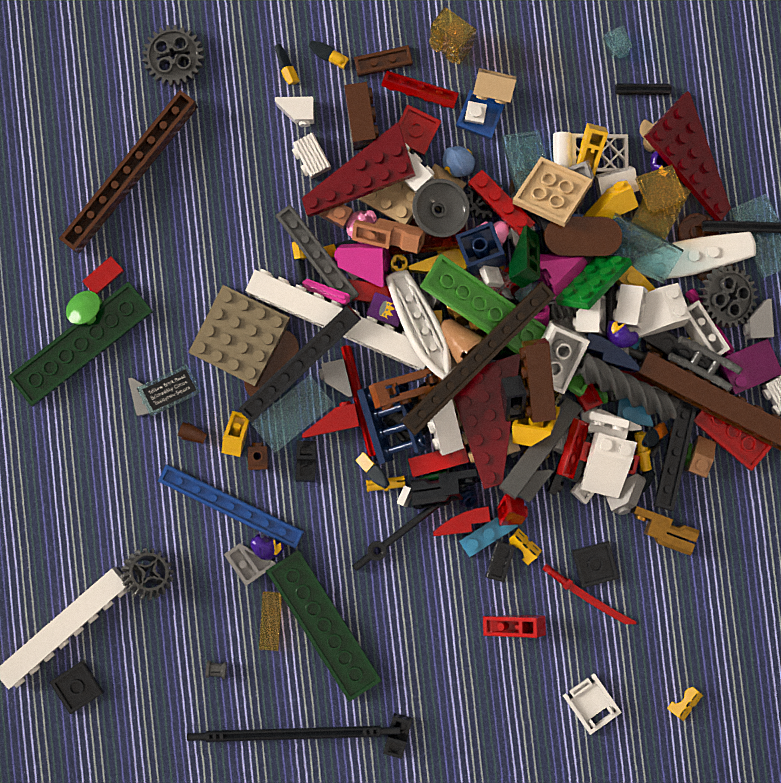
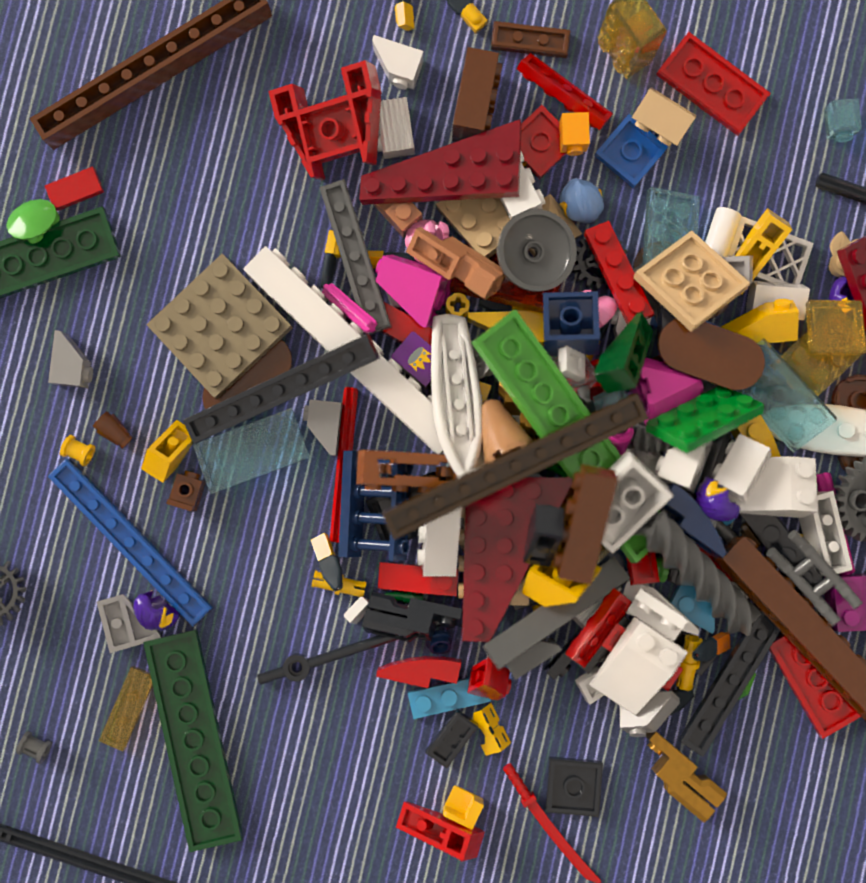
camera: 25 degrees right, 0 degrees up
piece [137,364,201,416] -> none
black slope [296,440,316,482] -> none
red slope [302,401,360,438] -> none
white plate [465,101,487,125] -> none
medium nougat slope [684,435,716,478] -> none
none -> yellow bush [59,434,96,467]
none -> red wedge [268,60,382,180]
none -> yellow panel [443,785,484,830]
none -> light orange brick [559,112,590,156]
none -> red tile [656,32,771,136]

